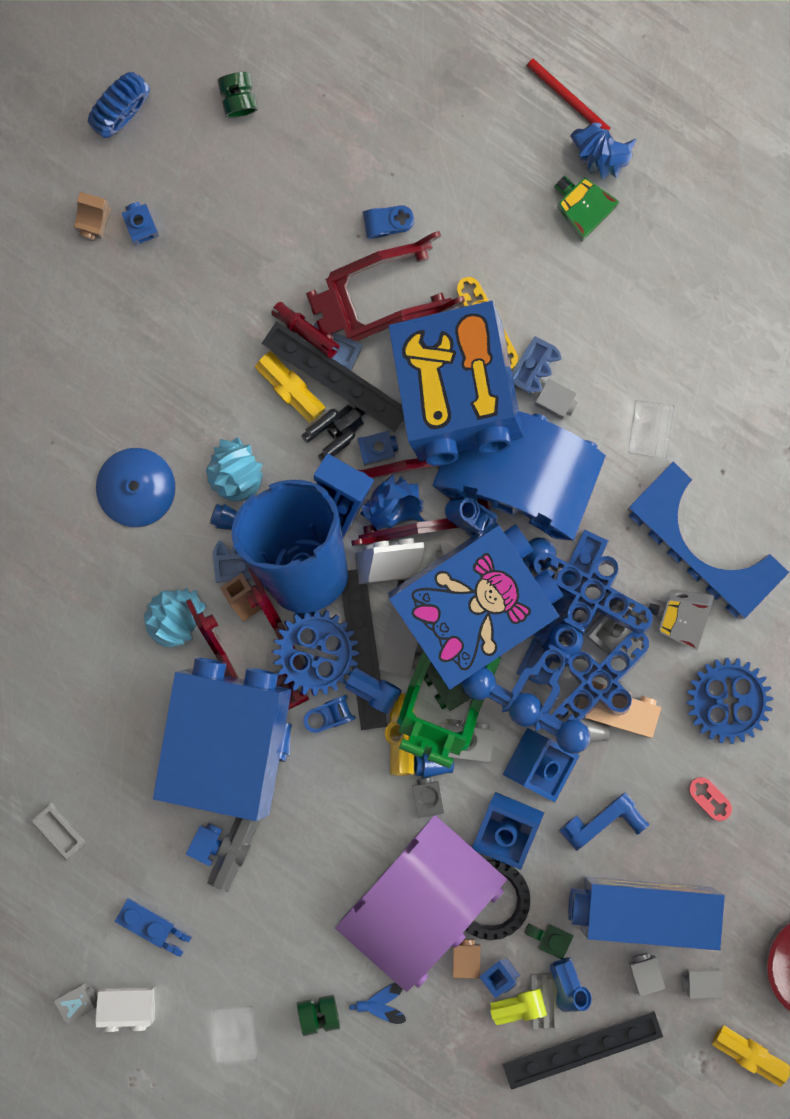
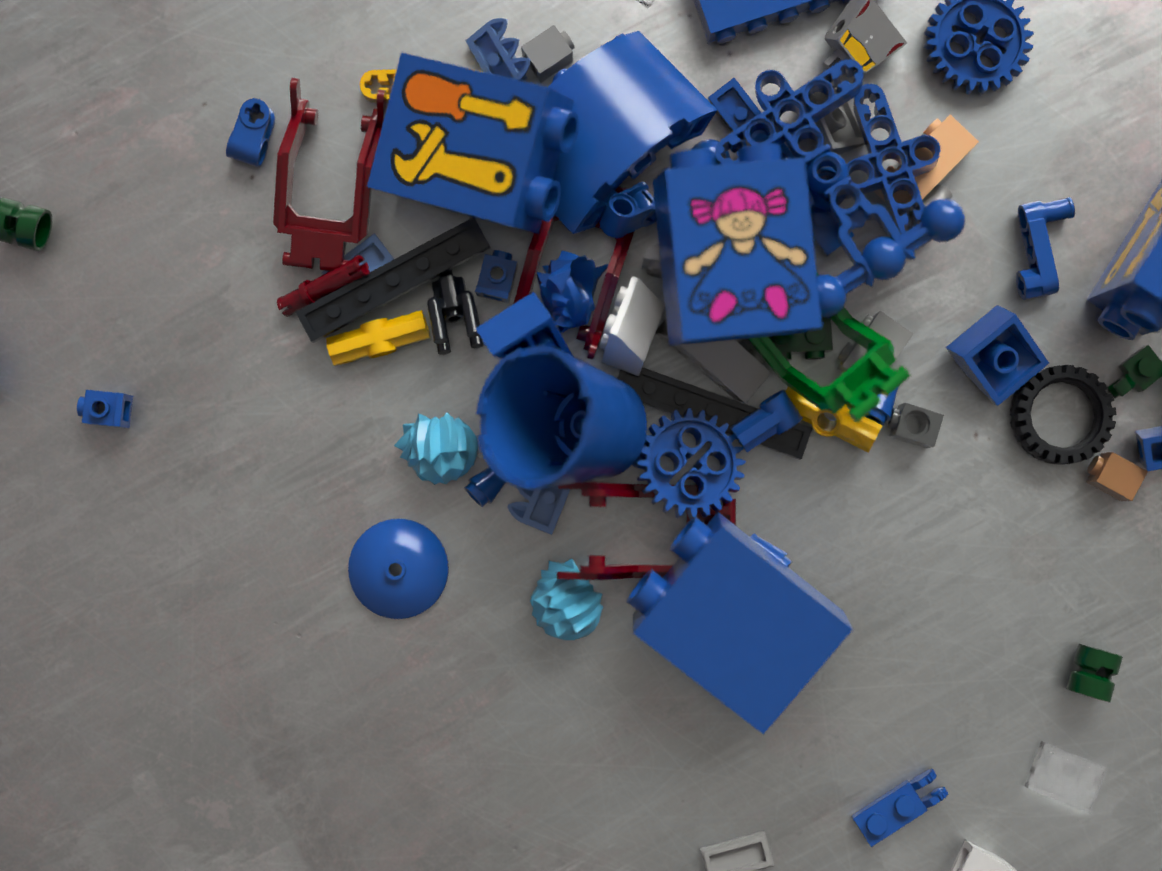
camera: 65 degrees left, 0 degrees up
medium nougat arch [74,192,111,240] -> none
blue brick [186,822,222,866] -> none
dark grey piece [207,817,260,892] -> none
medium nougat brick [220,573,262,622] -> none
blue piece [303,694,356,733] -> none
medium lavender panel [335,815,507,992] -> none
blue piece [349,983,406,1024] -> none
blue slope [502,727,580,802] -> none
coral beam [688,777,732,821] -> none

